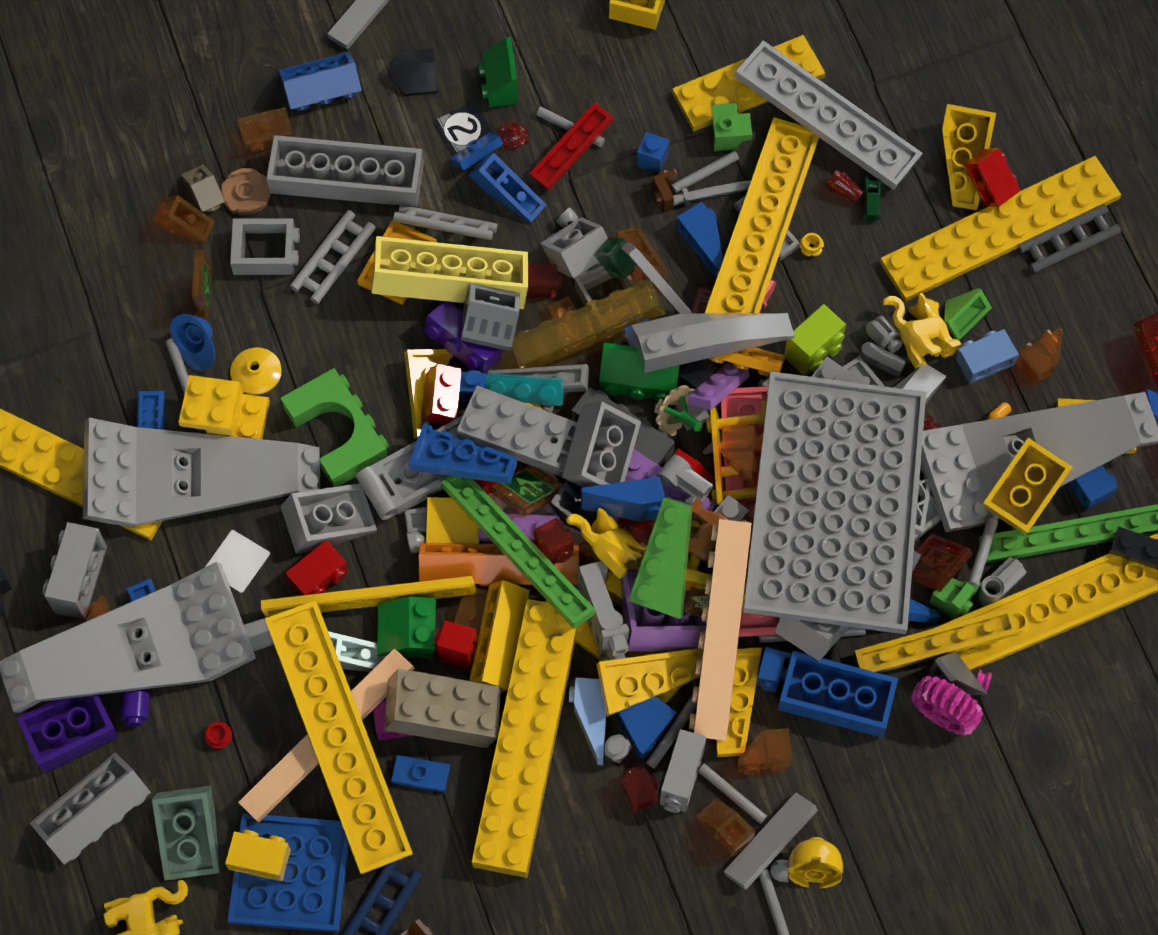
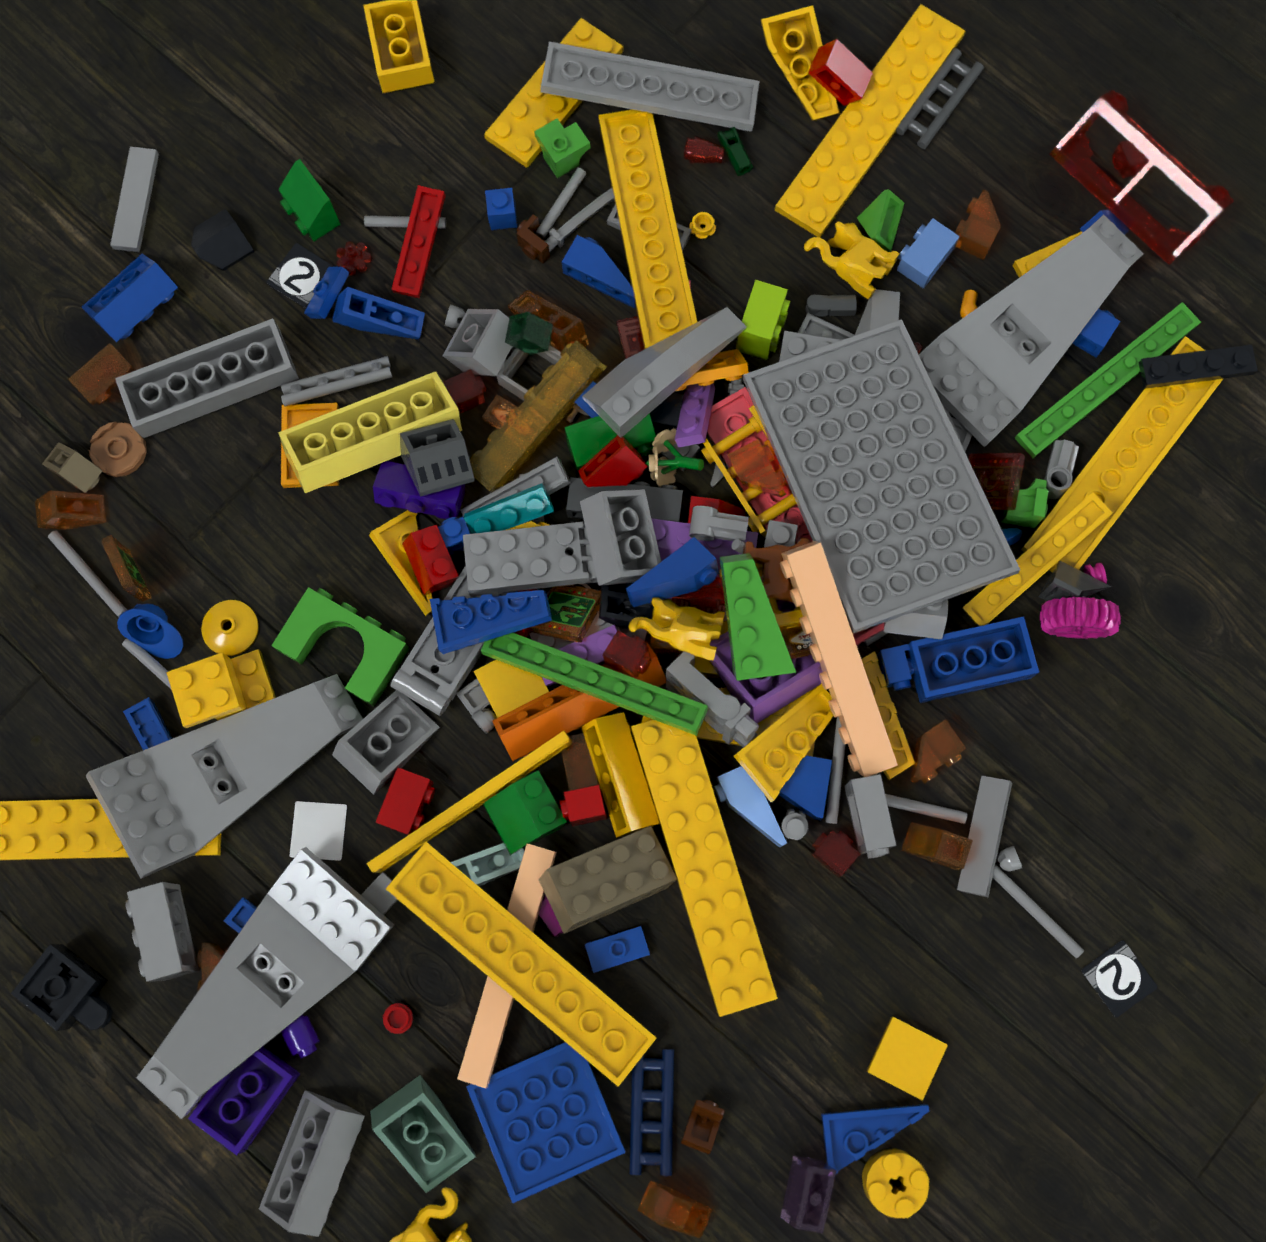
camera: 25 degrees left, 10 degrees up
yellow brick [225,830,291,881] -> none
light grey window [230,219,300,275] -> none
light grey bar [290,210,376,304] -> none
light grey tile [622,242,693,314] -> none
yellow cylinder [788,837,843,889] -> none
light grey arm [866,316,903,353] -> none
light grey bar [968,518,998,588] -> none
yellow brick [981,438,1073,535] -> none
none -> light grey piece [48,530,127,617]
none -> red slope [578,435,648,487]

